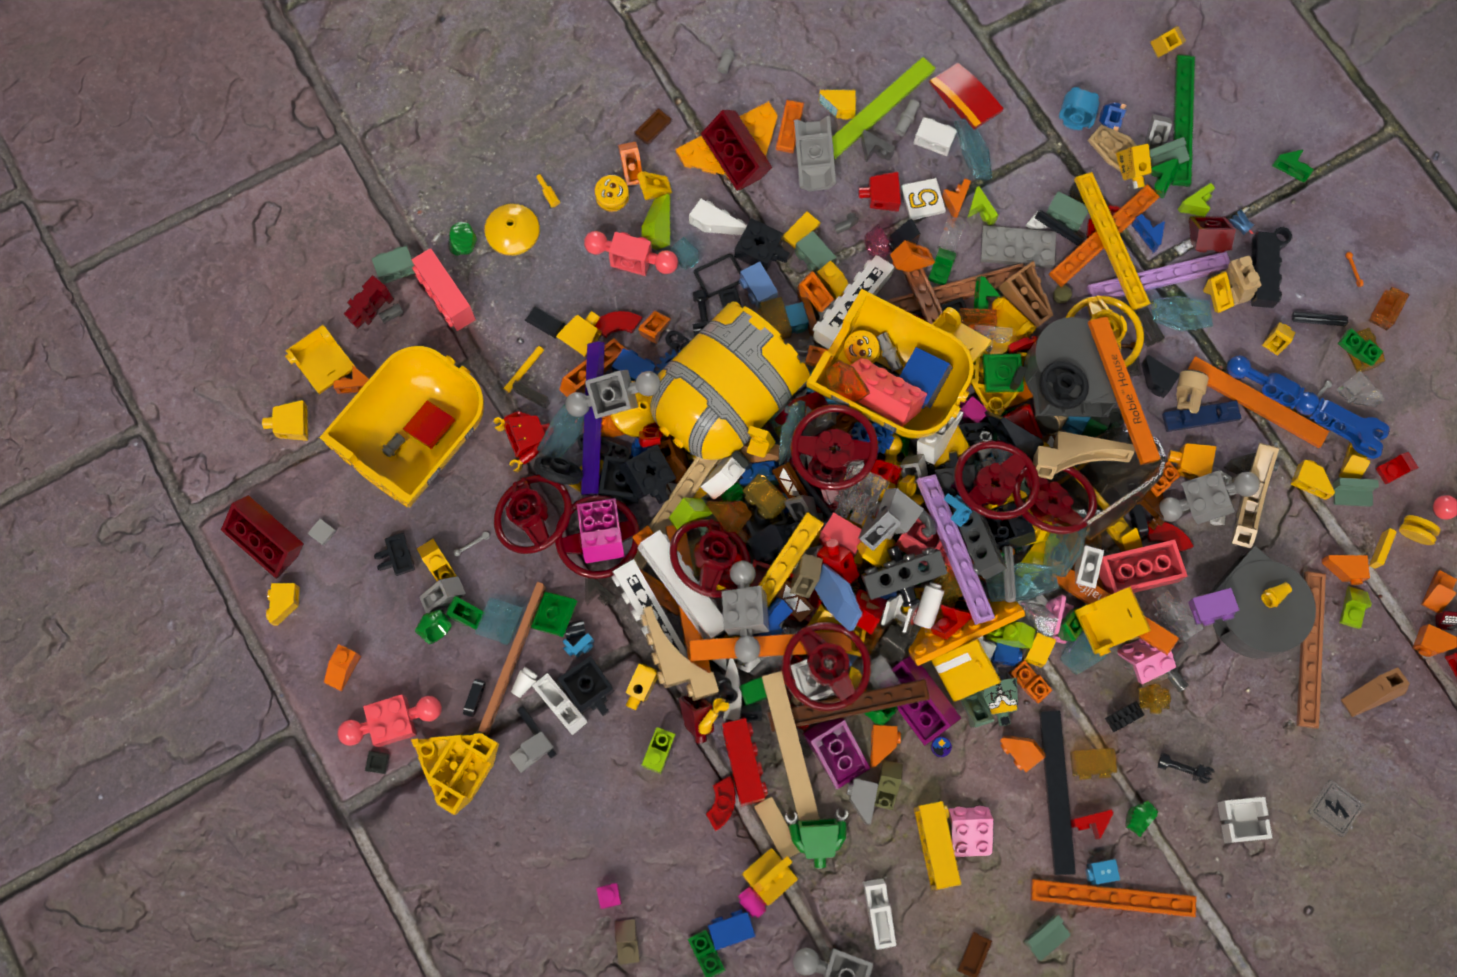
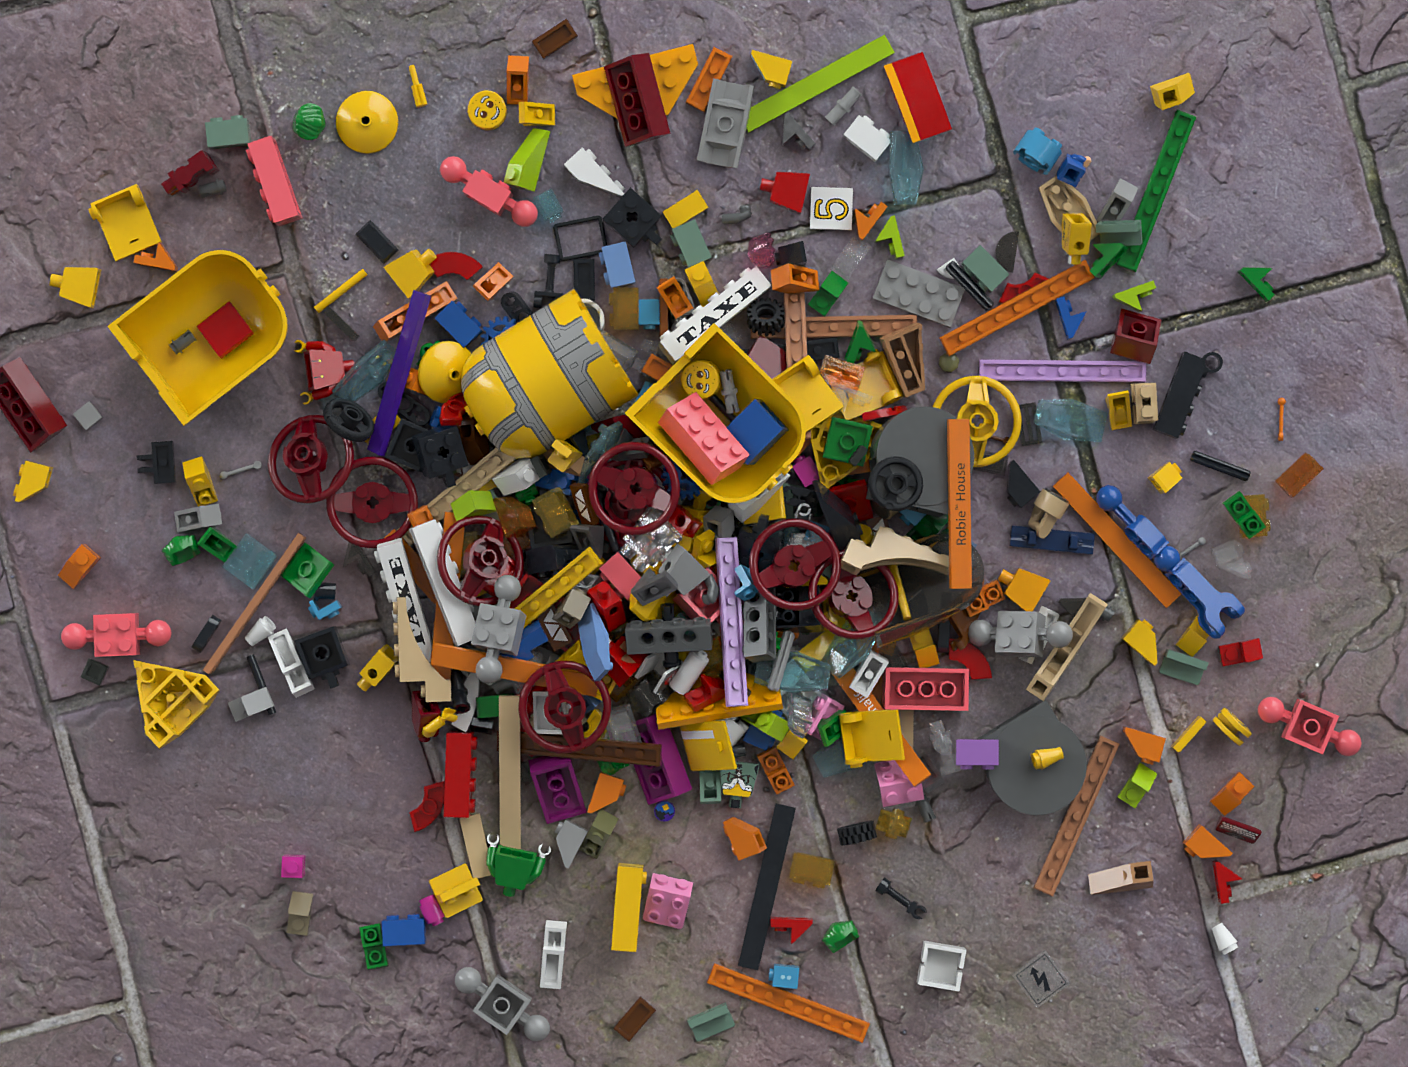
camera: 15 degrees right, 15 degrees up
light grey brick [565,370,660,419] -> none
dark pink slope [577,498,624,563] -> none
lime slope [642,727,675,774] -> none
clear orange slope [826,360,870,403] -> none
yellow tile [1074,172,1151,310] -> none
flat silver piece [1229,209,1254,235] -> none
none -> black tyre [747,297,785,337]

